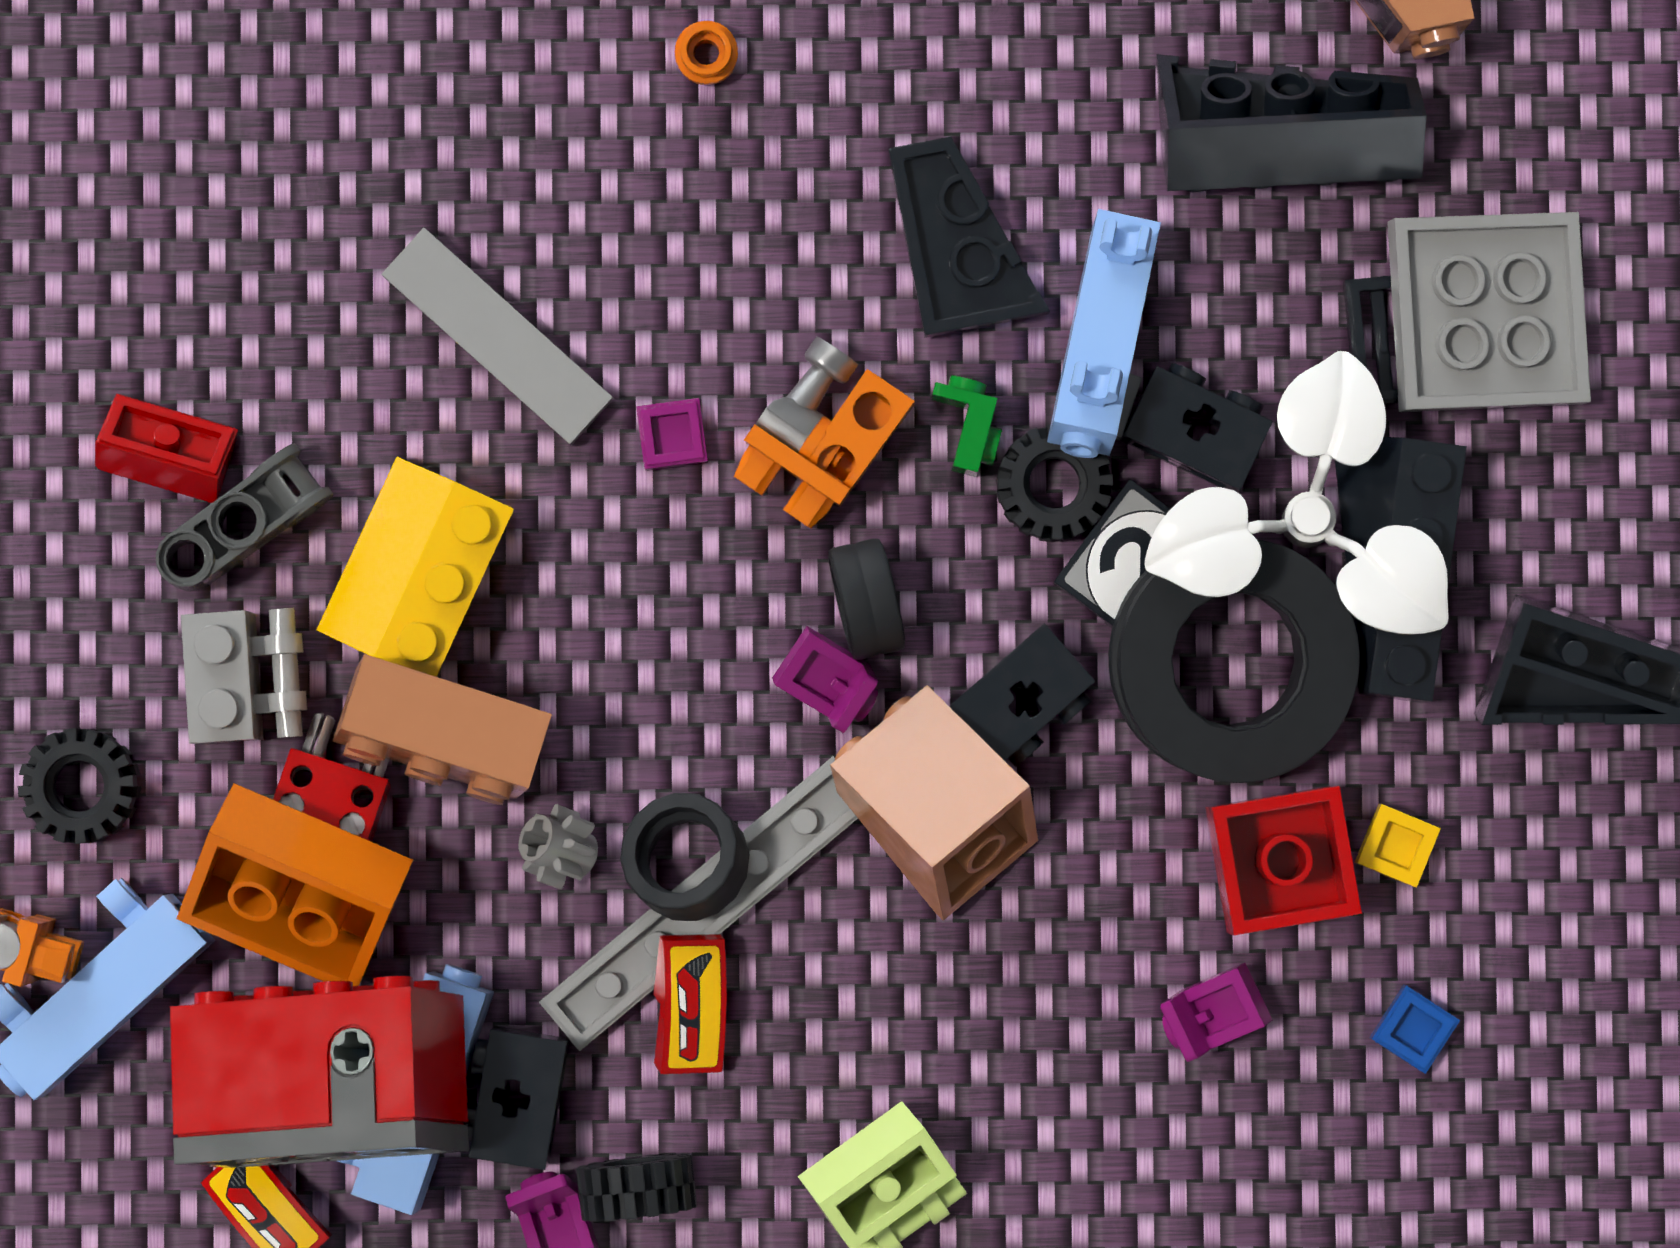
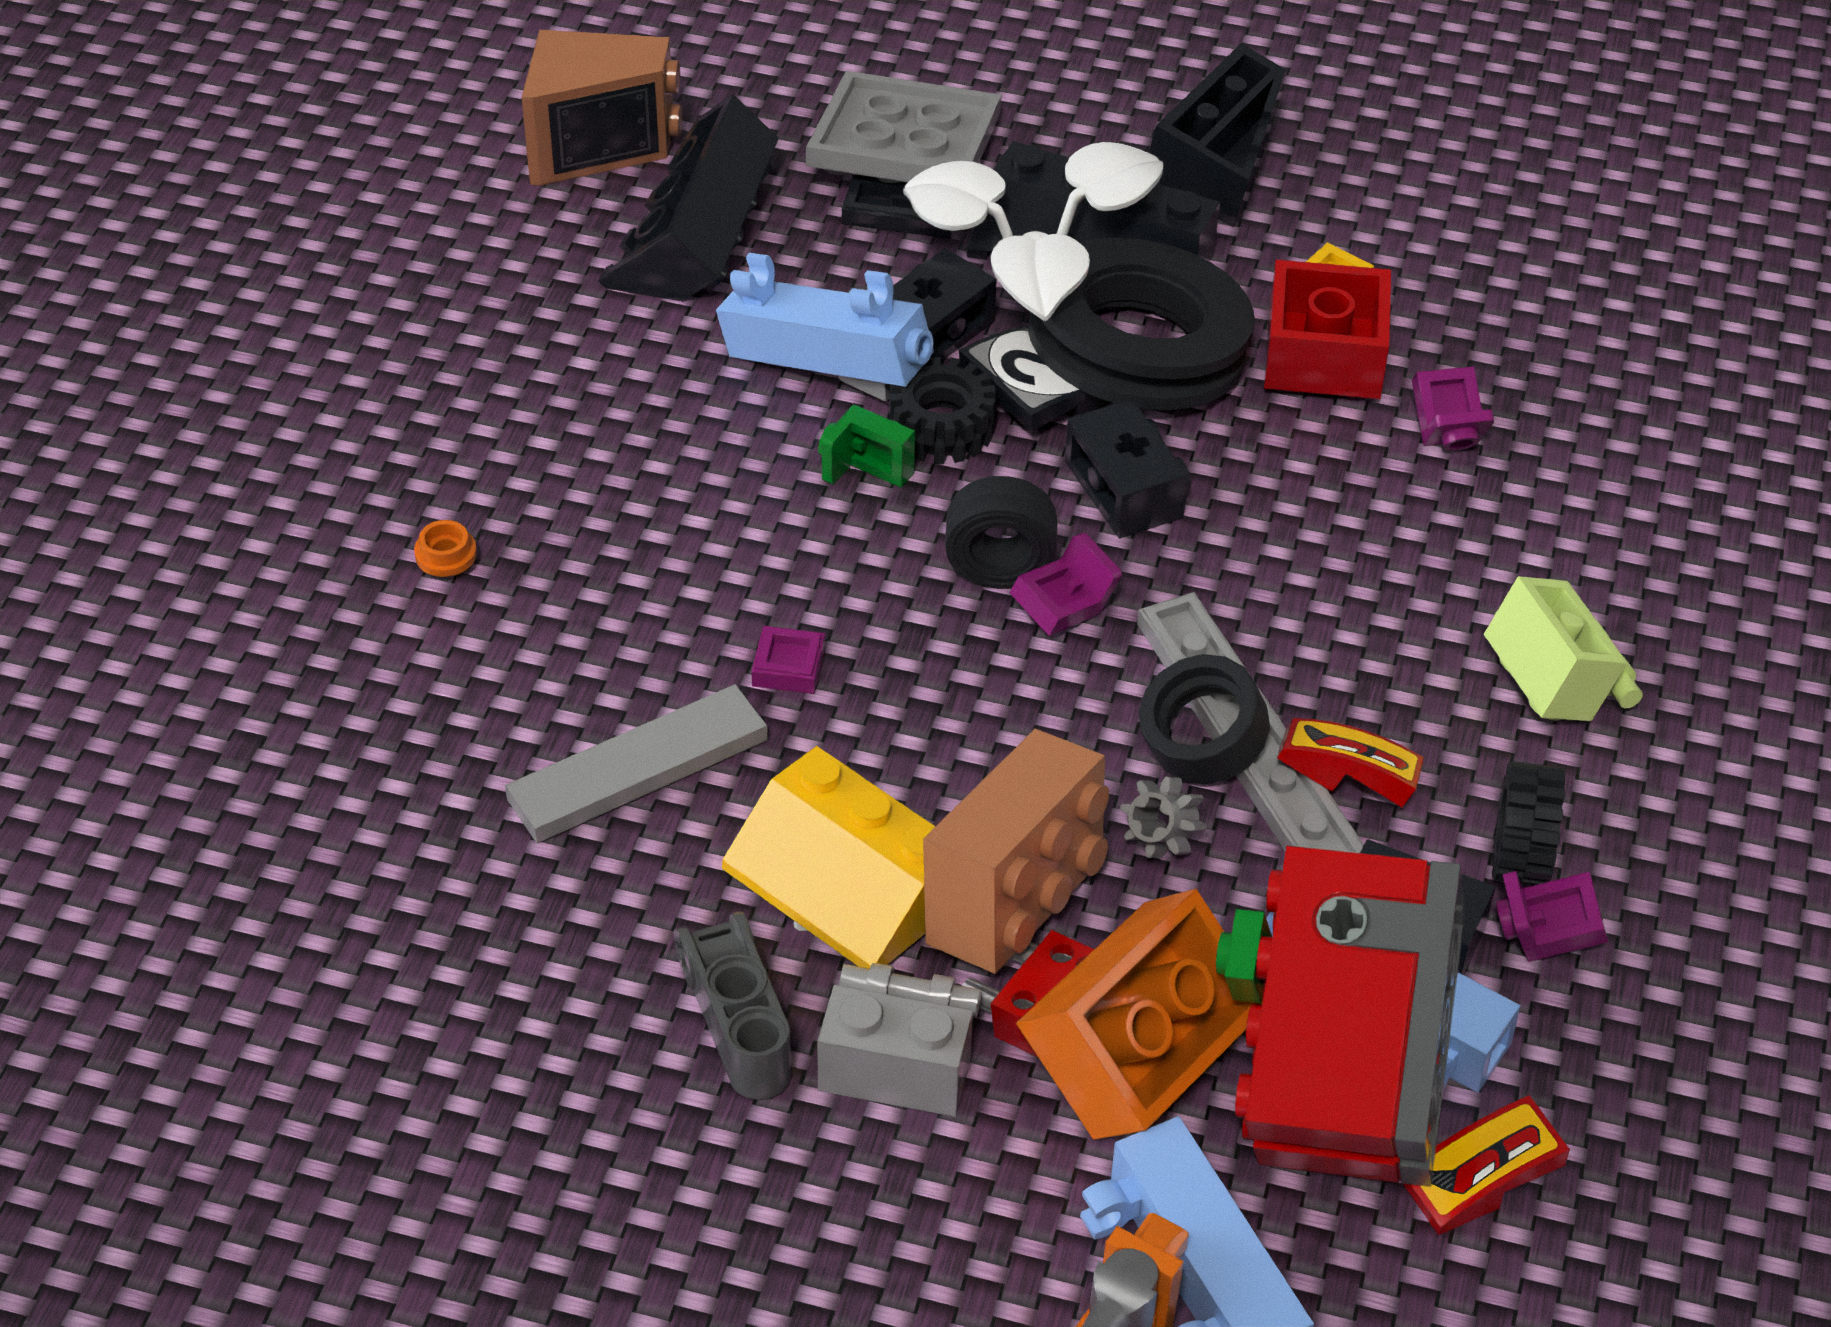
camera: 70 degrees left, 40 degrees down
black tyre [18,728,142,844] -> none
red slope [95,393,238,503] -> none
orange hips [734,336,915,529] -> none
slope [830,685,1038,921] -> none
black wing [888,136,1050,338] -> none
blue tile [1369,984,1460,1074] -> none
none -> green plate [1216,909,1272,1004]

